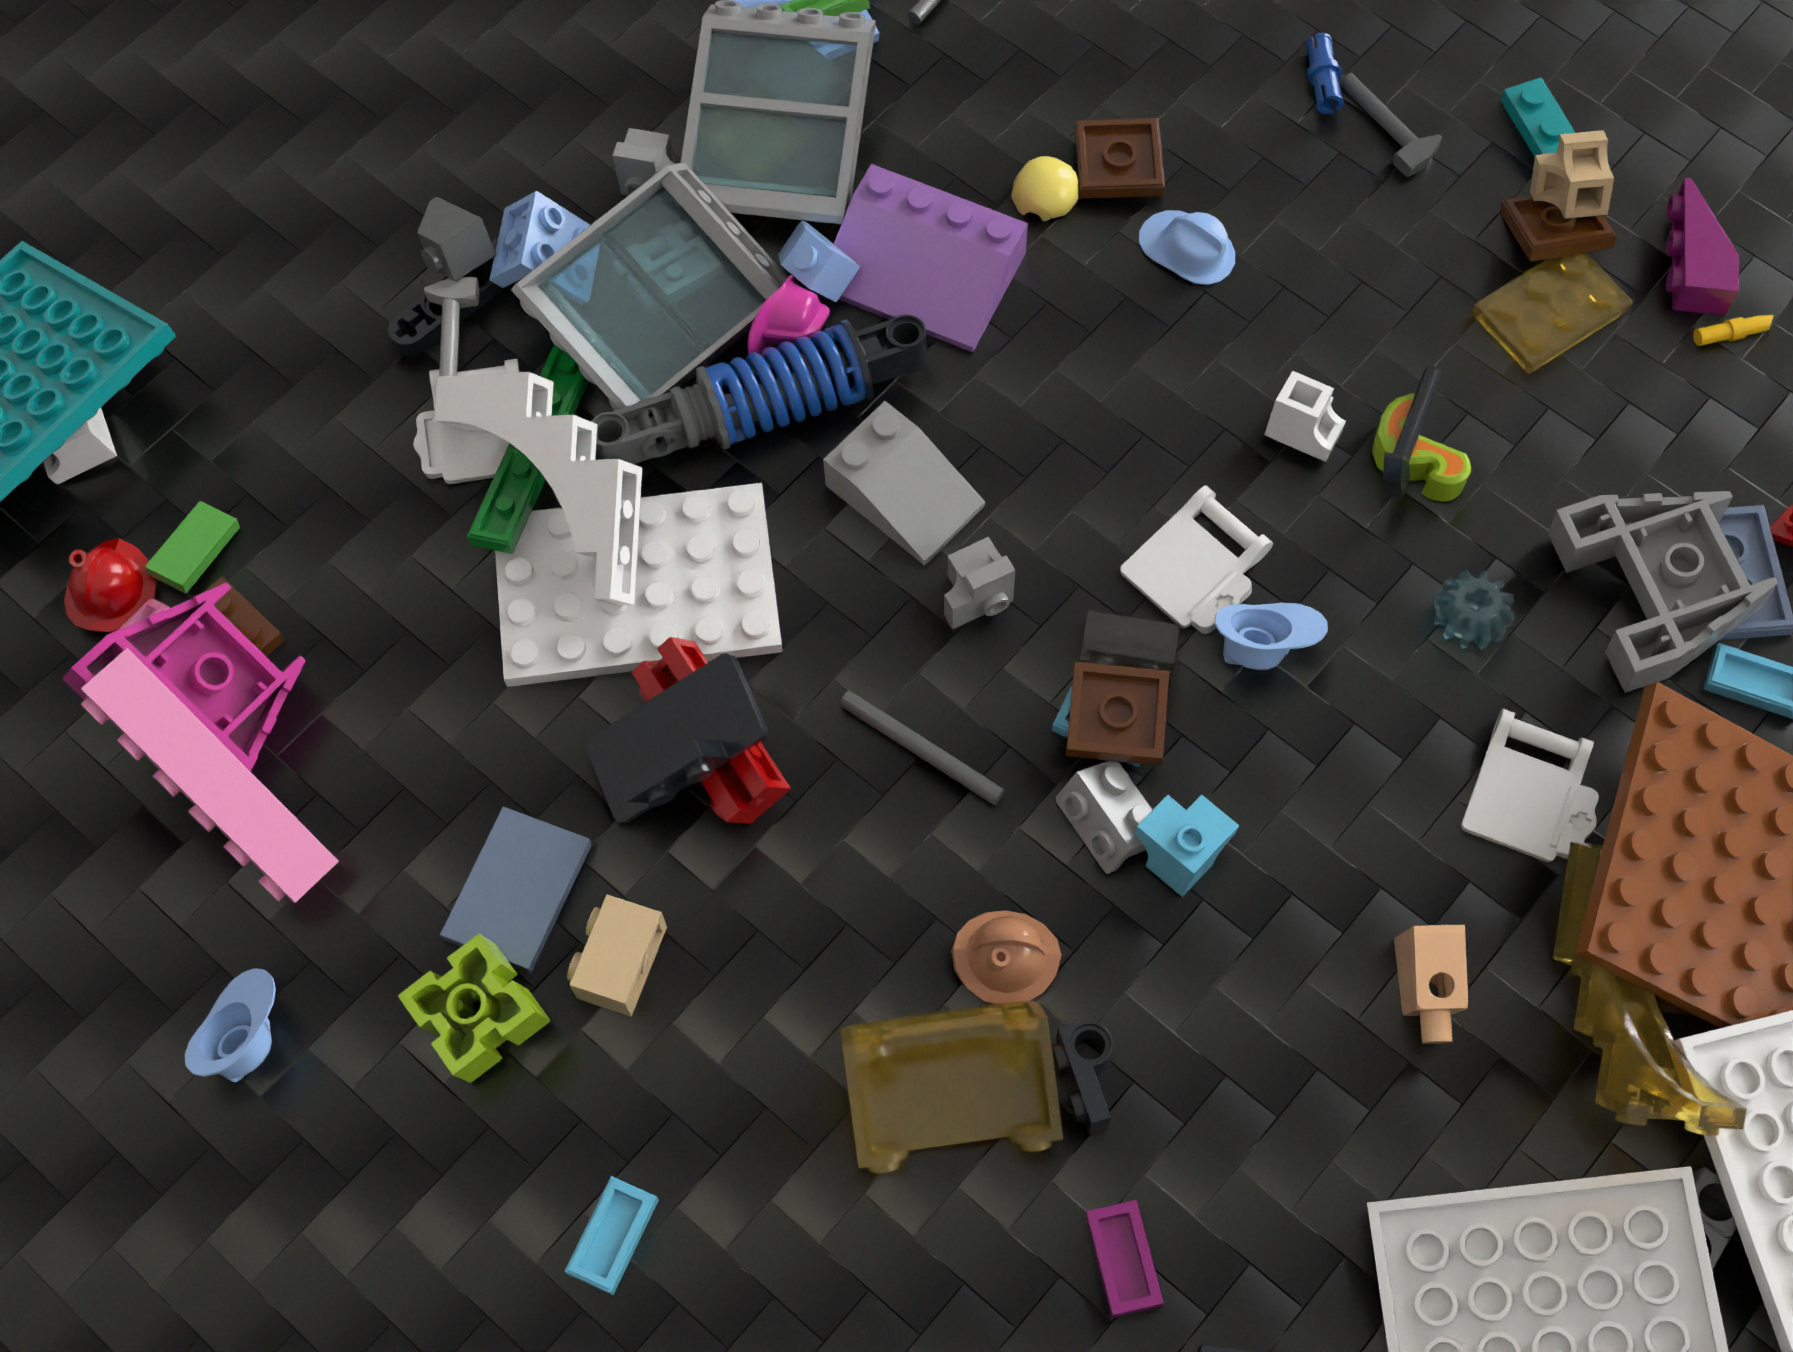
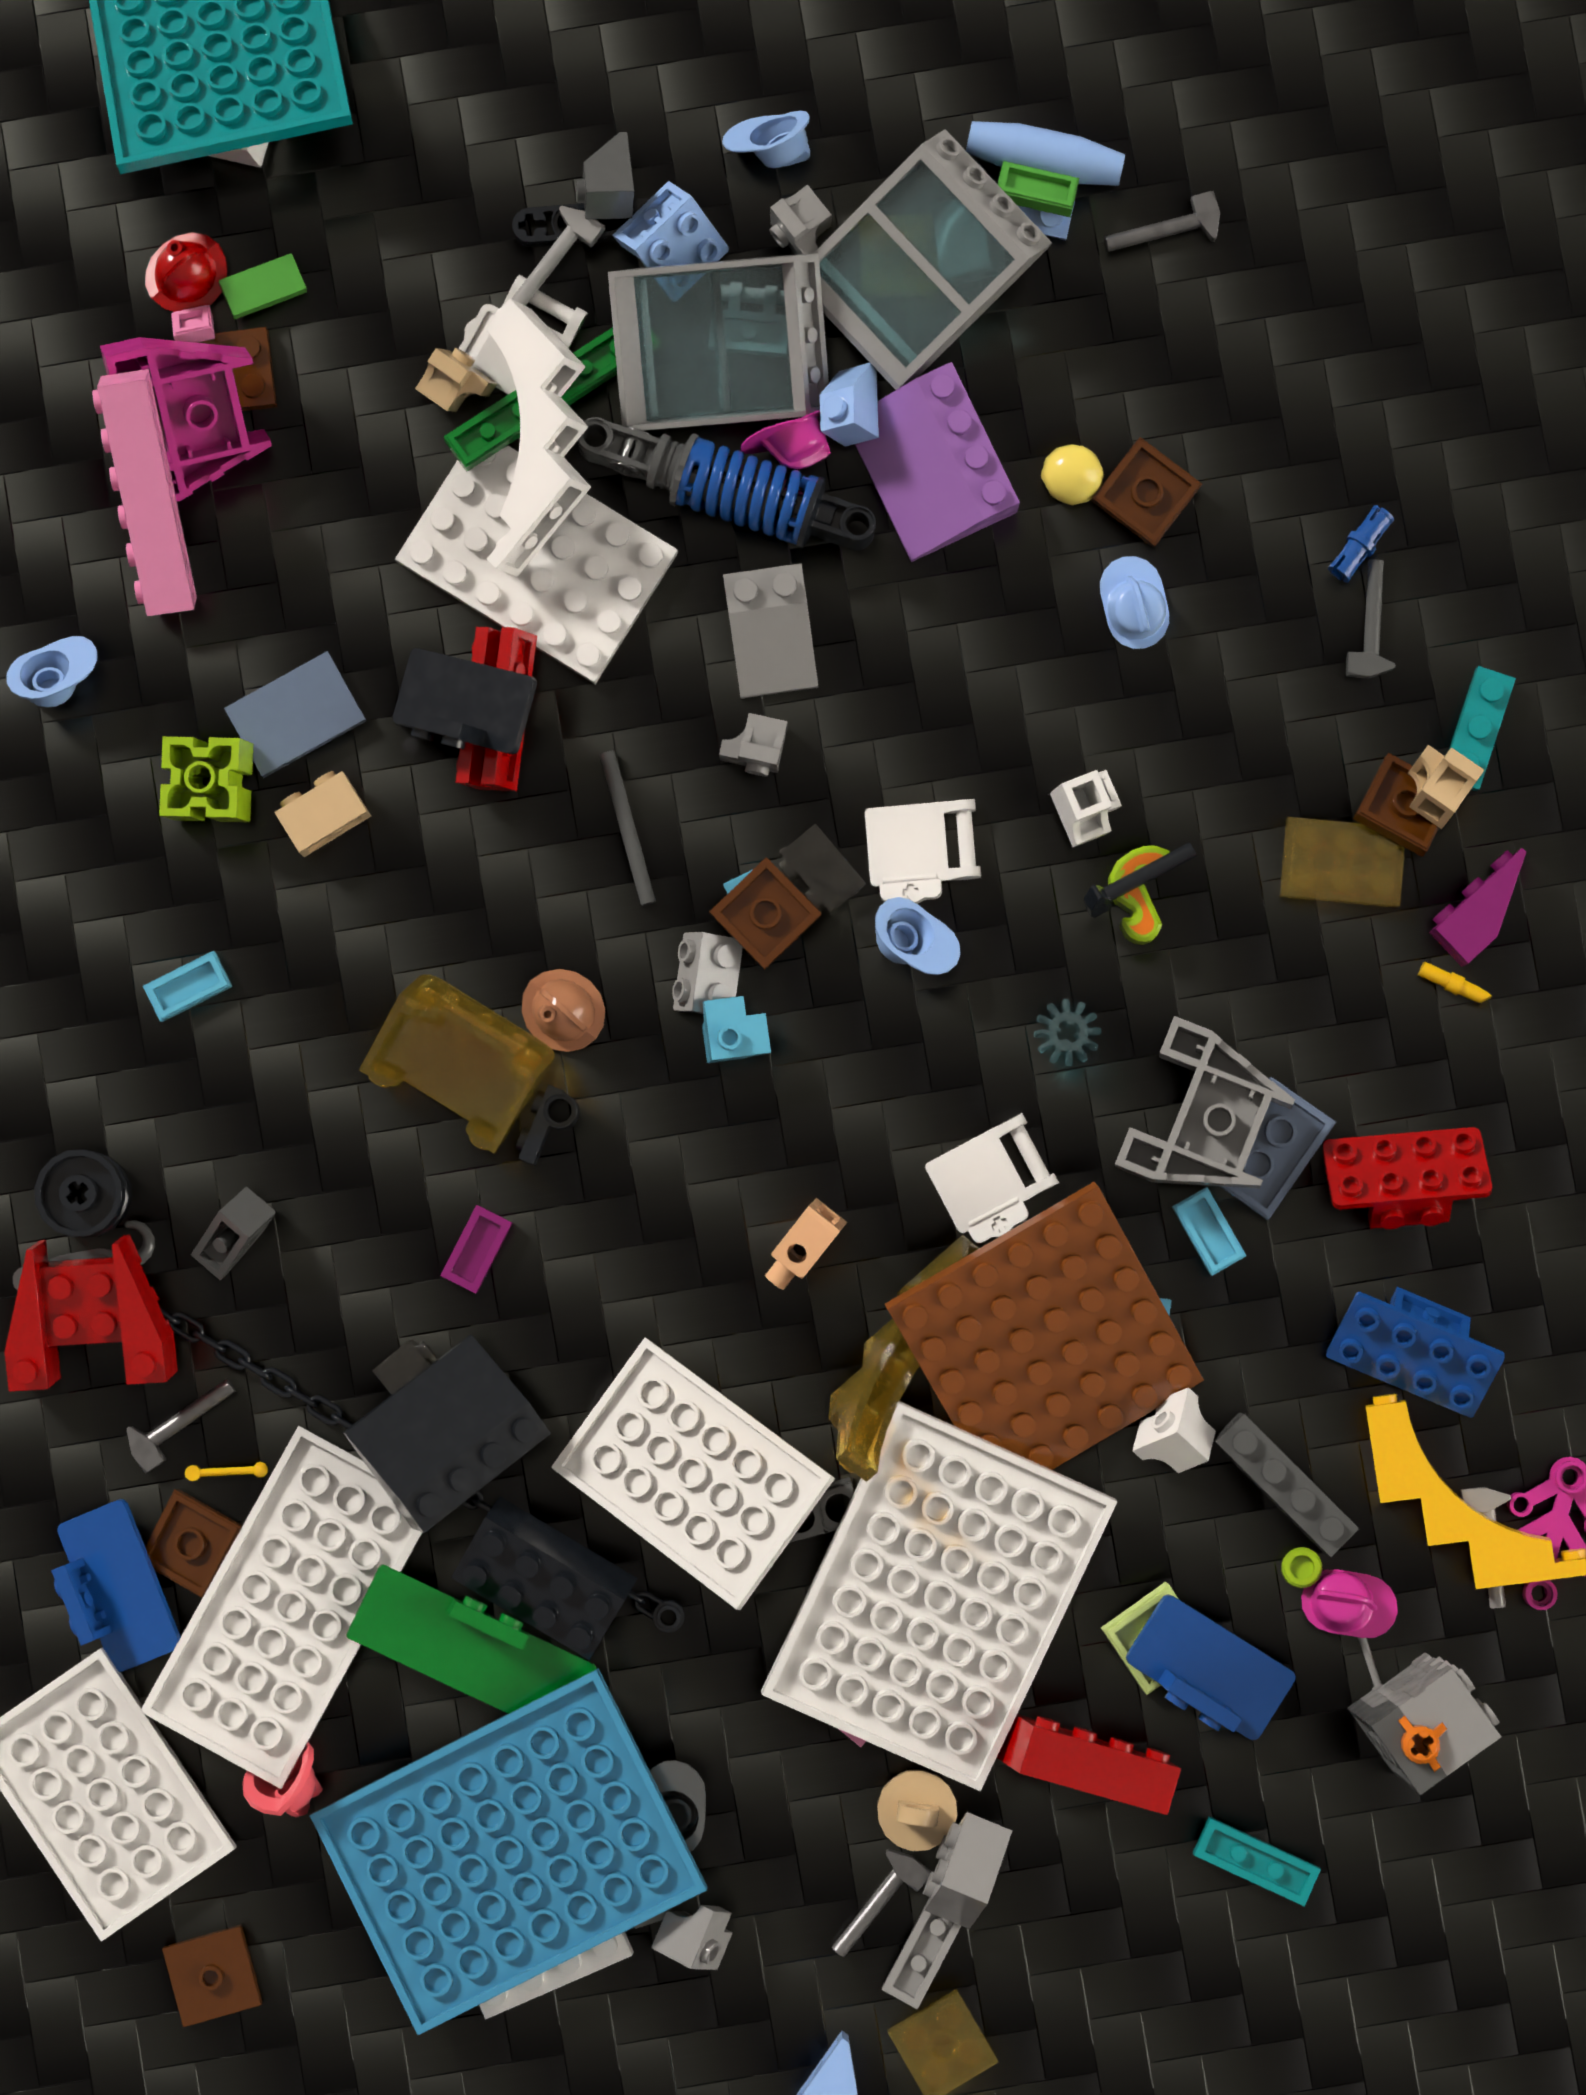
camera: 40 degrees right, 20 degrees up
none -> tan brick [415,348,497,412]
none -> light blue piece [722,110,810,168]

